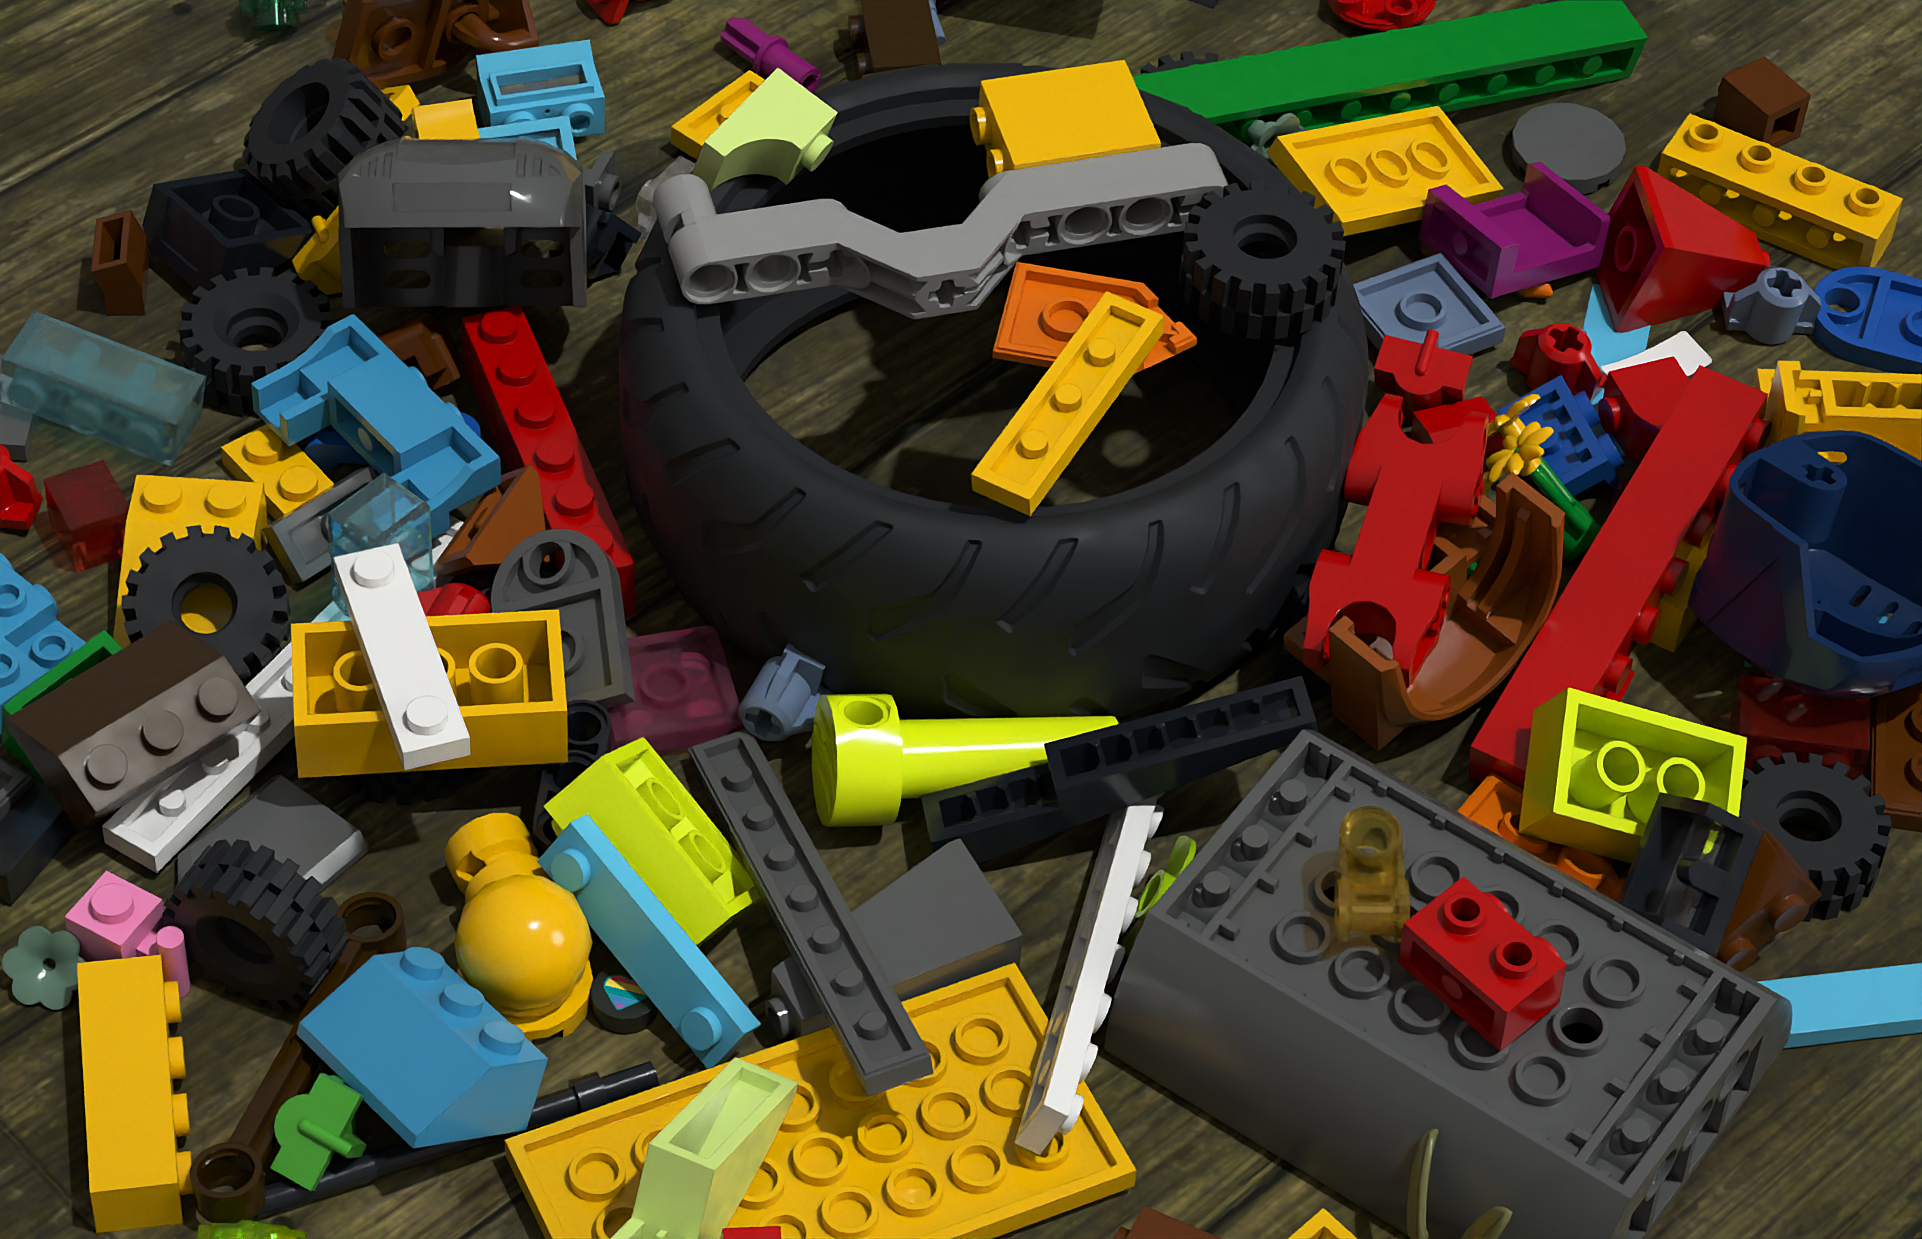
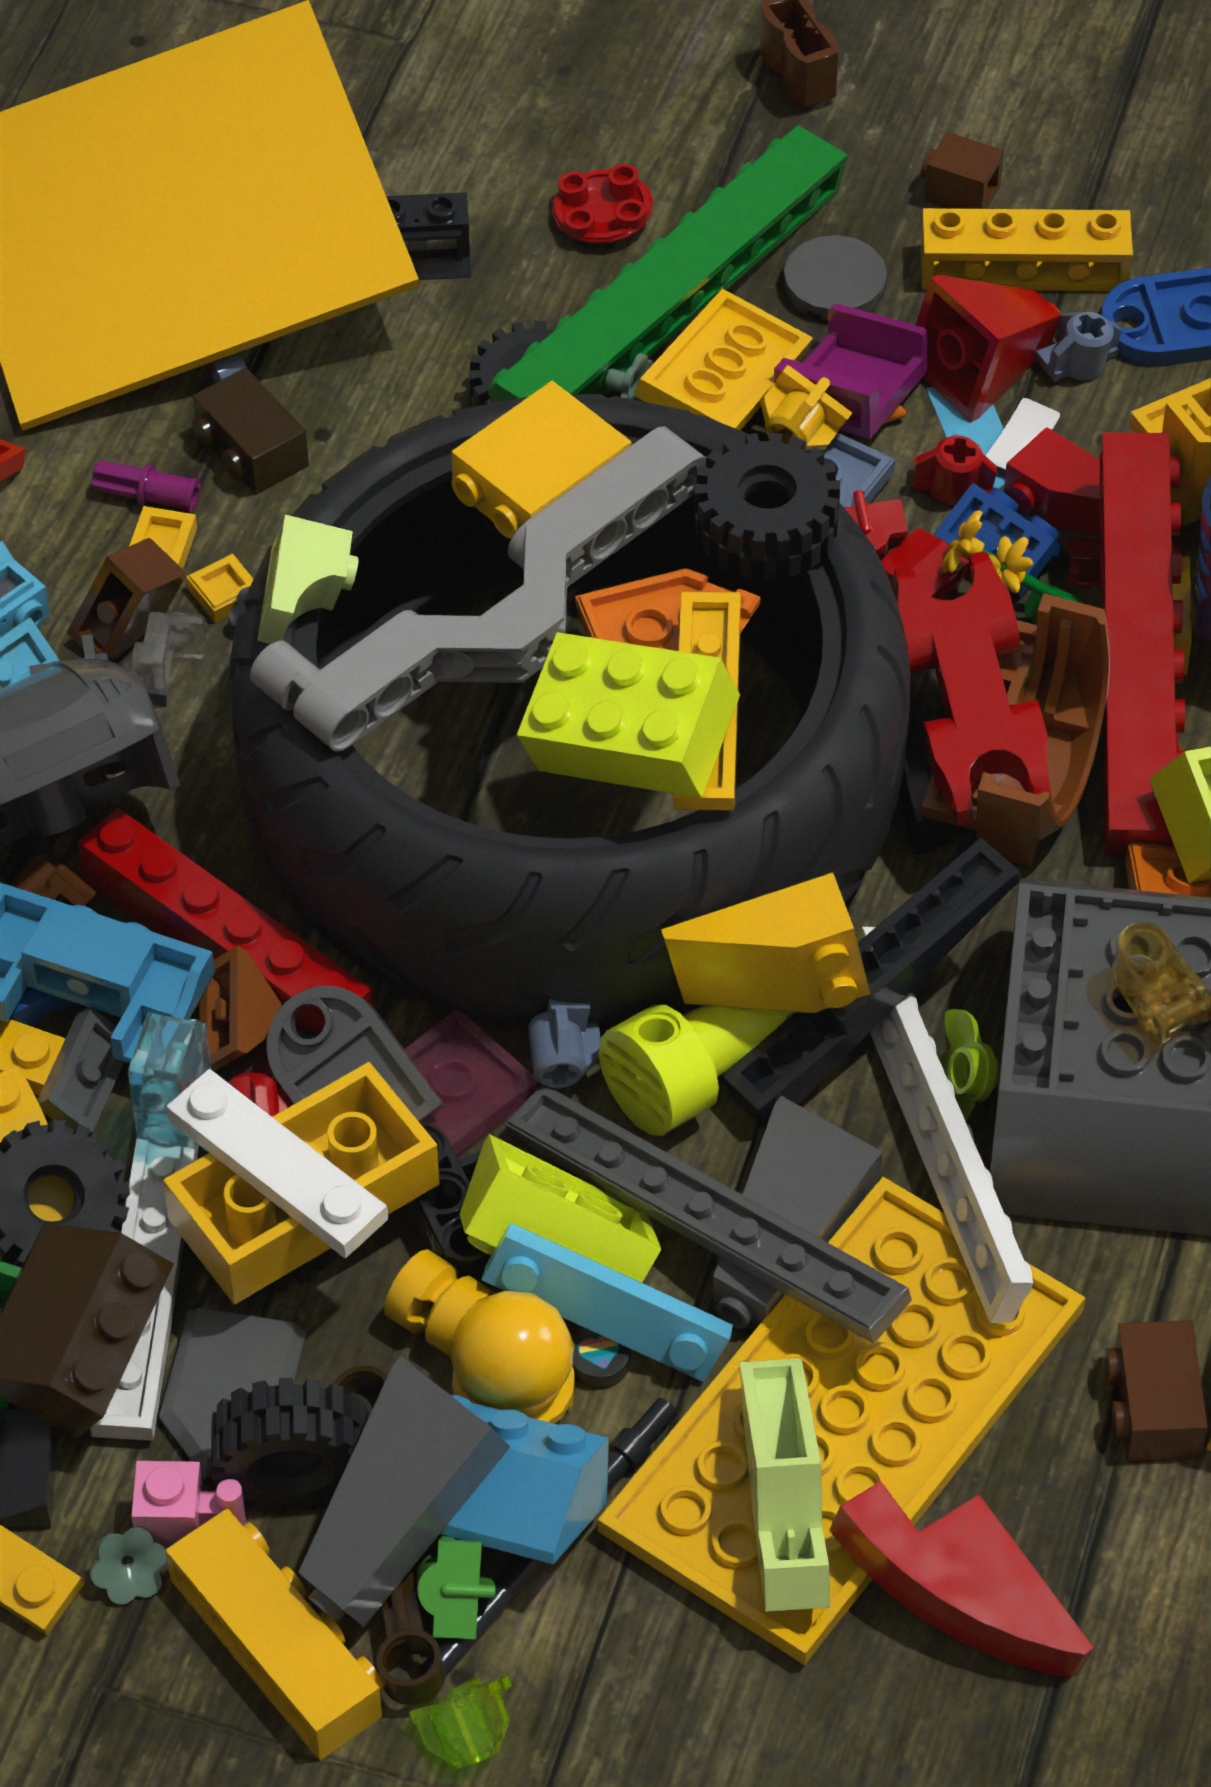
camera: 25 degrees left, 5 degrees up
none -> reddish brown slope [67,537,187,662]
none -> dark grey slope [298,1356,510,1627]
none -> neon yellow brick [517,632,740,798]
none -> yellow slope [661,873,870,1013]
none -> yellow piece [760,365,852,451]

